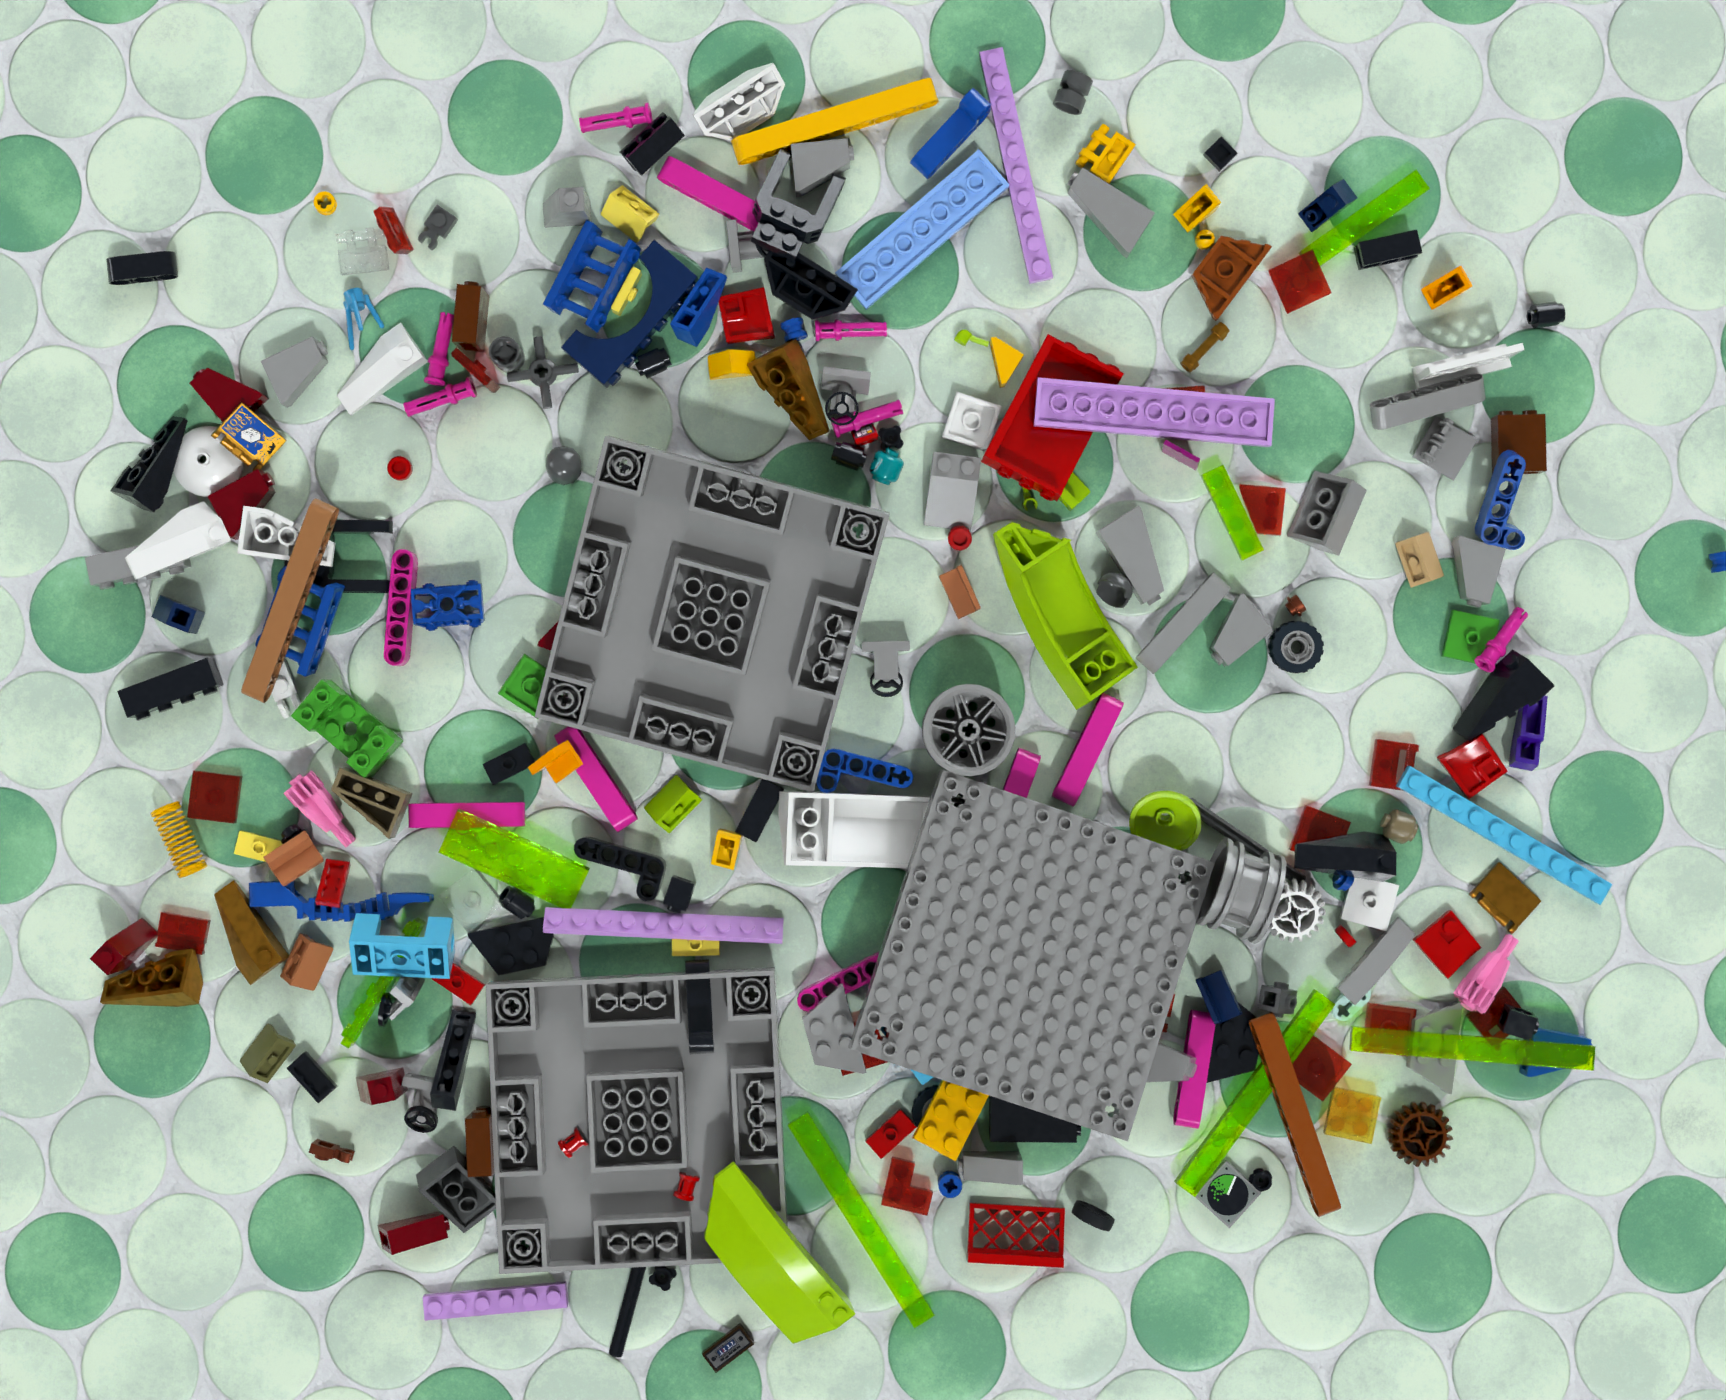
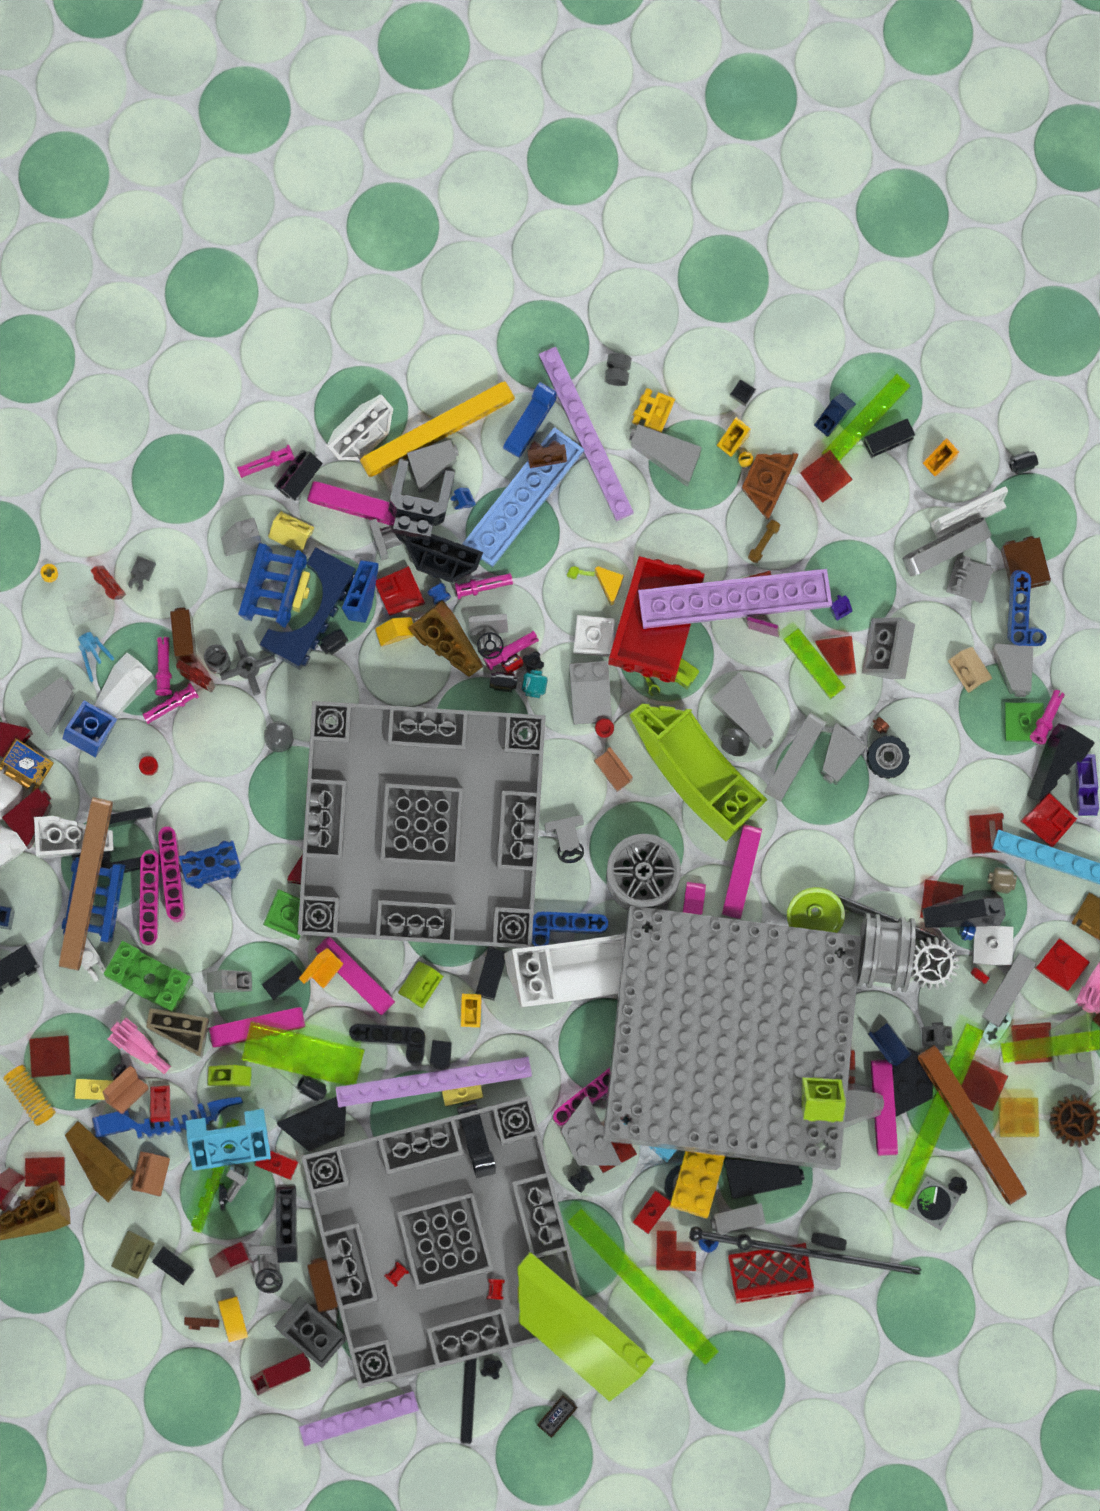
camera: 15 degrees left, 10 degrees down
none -> blue slope [62,700,117,758]
none -> dark pink beam [140,849,159,946]
none -> light grey slope [207,970,252,993]
none -> lime slope [207,1065,252,1087]
none -> yellow slope [218,1296,248,1343]
none -> blue tile [451,488,476,510]
none -> reddish brown tile [527,440,567,468]
none -> black wheel [568,1166,595,1193]
none -> black bar [689,1226,922,1275]
none -> lime slope [801,1077,846,1122]
none -> dark purple tile [830,595,853,621]

